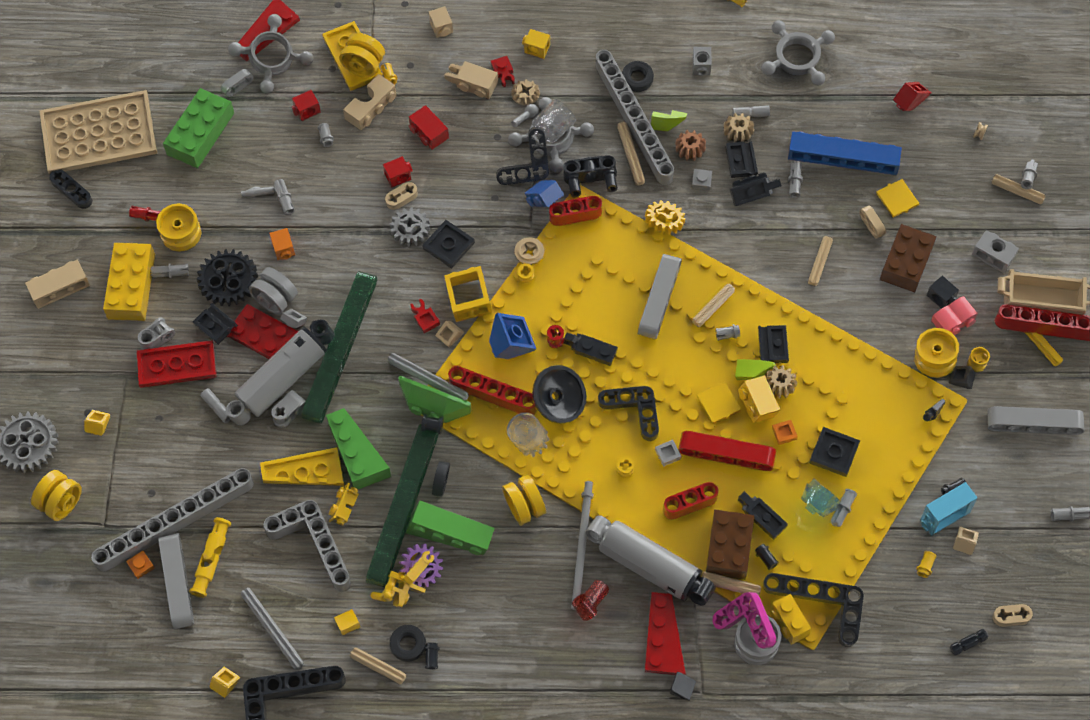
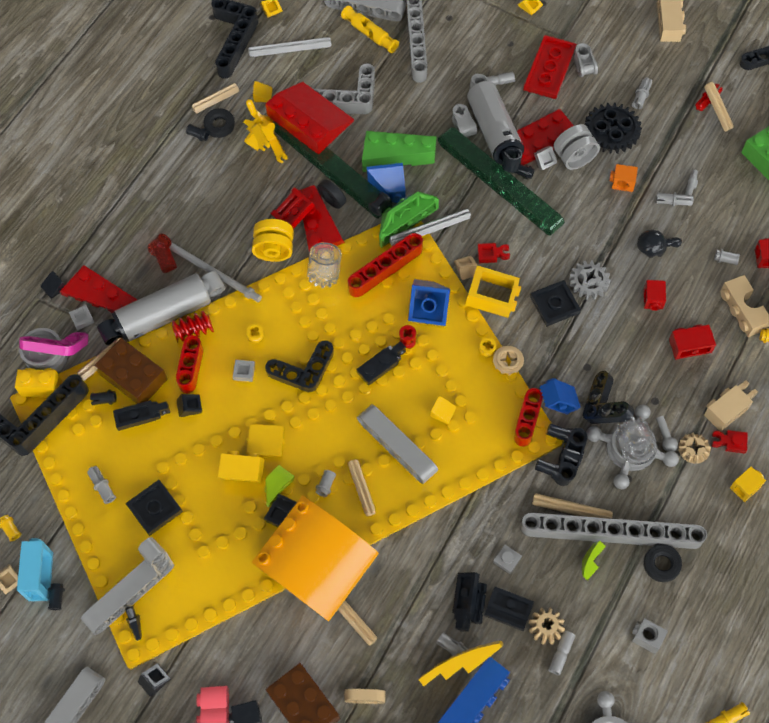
camera: 120 degrees right, 0 degrees up
yellow brick [103,243,155,321] -> none
yellow wheel [156,203,201,252] -> none
black plate [193,303,238,345] -> none
yellow wing [260,447,344,486] -> none
yellow hinge [328,483,359,526] -> none
tan beam [385,182,418,210] -> none
medium lavender gear [399,544,443,587] -> none
bright green wedge [406,500,495,555] -> none
black dish [532,365,586,423] -> none
yellow gear [645,200,686,235] -> none
nougat gear [675,130,706,161] -> none
red beam [678,431,777,471] -> none
tan gear [765,365,797,399] -> none
orange plate [772,420,798,445] -> none
clear light blue cone [801,478,841,517] -> none
yellow wheel [914,328,959,378] -> none
yellow wheel [967,347,990,372] -> none
none -> light grey plate [69,305,95,331]
none -> light grey beam [81,537,174,635]
none -> red piece [172,311,214,343]
none -> black slope [177,394,202,417]
none -> light orange slope [251,495,379,621]
none -> red slope [265,82,354,155]
none -> red plate [270,187,315,229]
none -> red wing [299,185,345,254]
none -> slope [367,163,406,203]
none -> yellow slope [418,640,503,686]
none -> yellow slope [430,396,456,424]
none -> black hair [637,229,682,258]
none -> tan axle [704,82,734,132]

